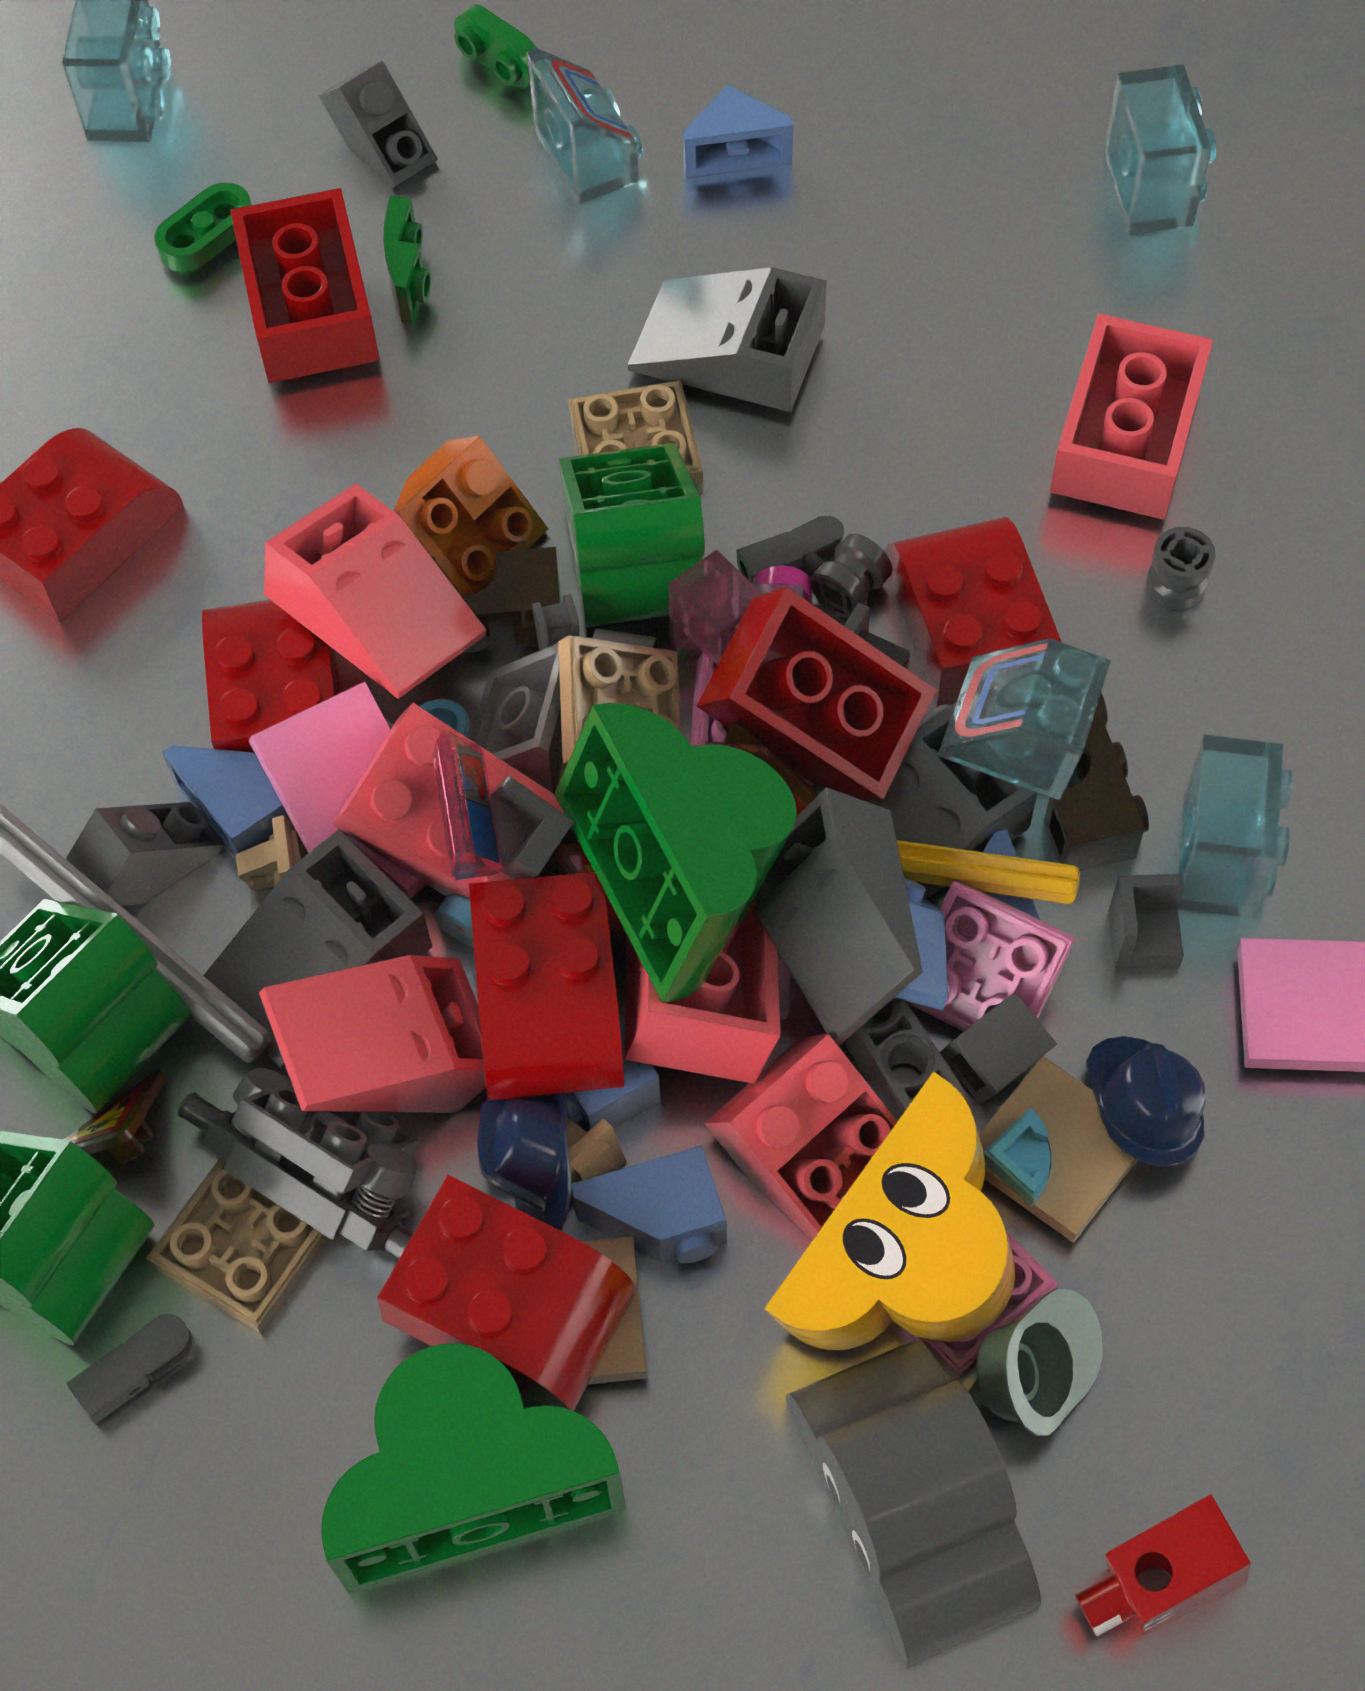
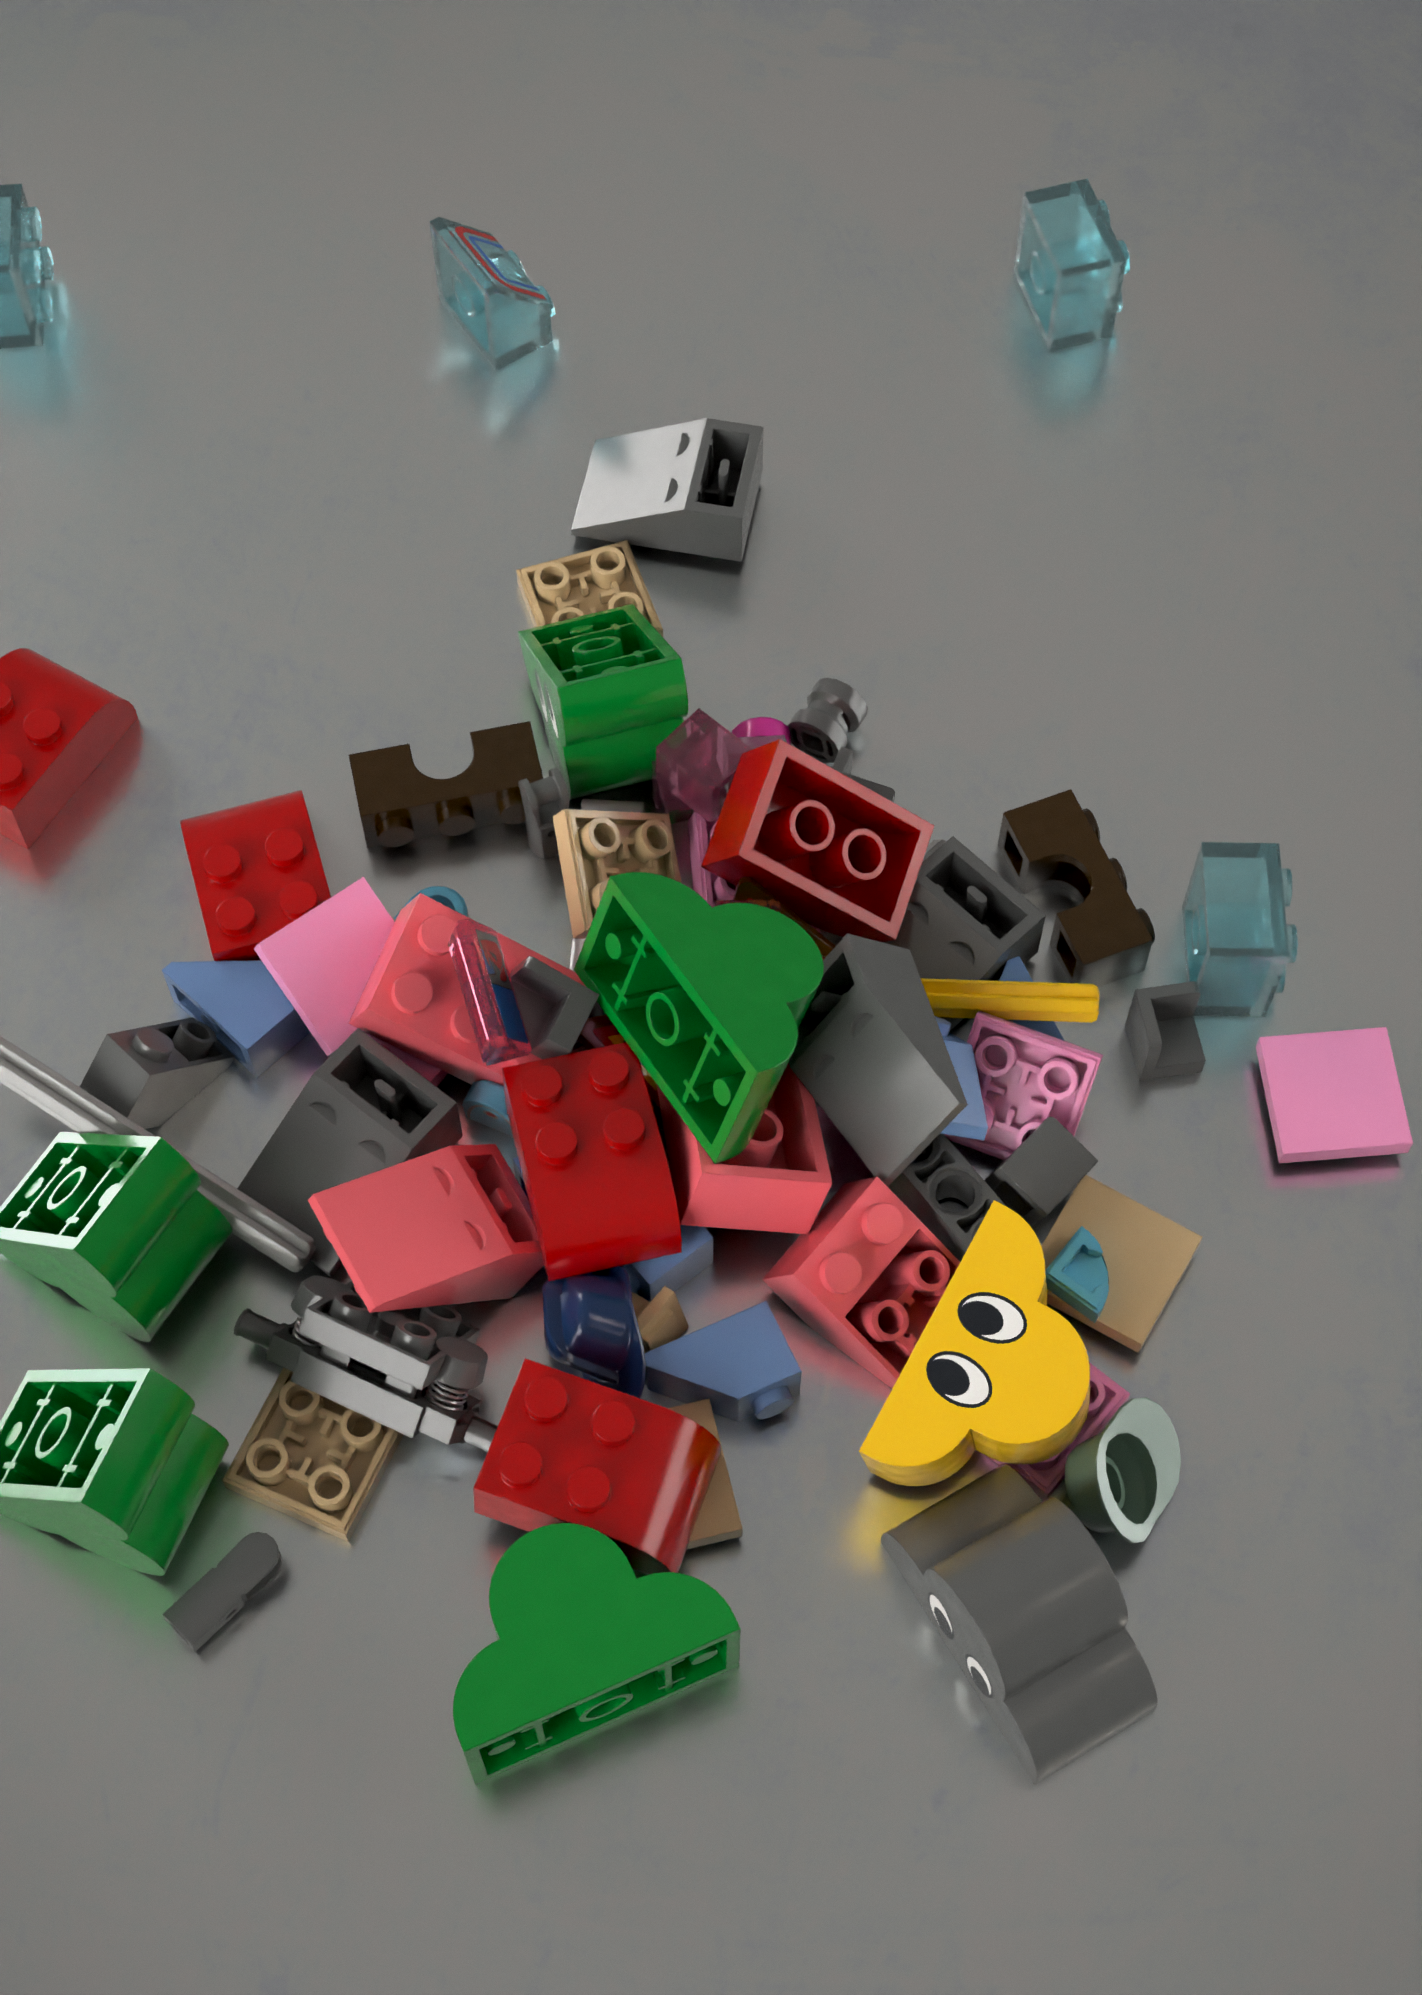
camera: 10 degrees left, 0 degrees up
reddish brown piece [63,1070,166,1165] -> none
green plate [154,183,252,272] -> none
red brick [230,188,380,383] -> none
tan brick [236,815,308,891] -> none
coral slope [264,483,486,699] -> none
dark grey slope [318,61,438,187] -> none
green slope [383,195,431,324] -> none
orange slope [393,436,549,595] -> none
green plate [454,4,544,89] -> none
light grey slope [470,643,563,794] -> none
medium blue slope [683,84,793,178] -> none
dark grey bar [736,515,844,583] -> none
red brick [885,517,1062,707] -> none
clear light blue slope [937,638,1111,800] -> none
coral brick [1050,313,1213,520] -> none
red torso [1074,1494,1251,1637] -> none
dark blue piece [1086,1036,1205,1167] -> none
dark grey wheel [1146,527,1216,610] -> none

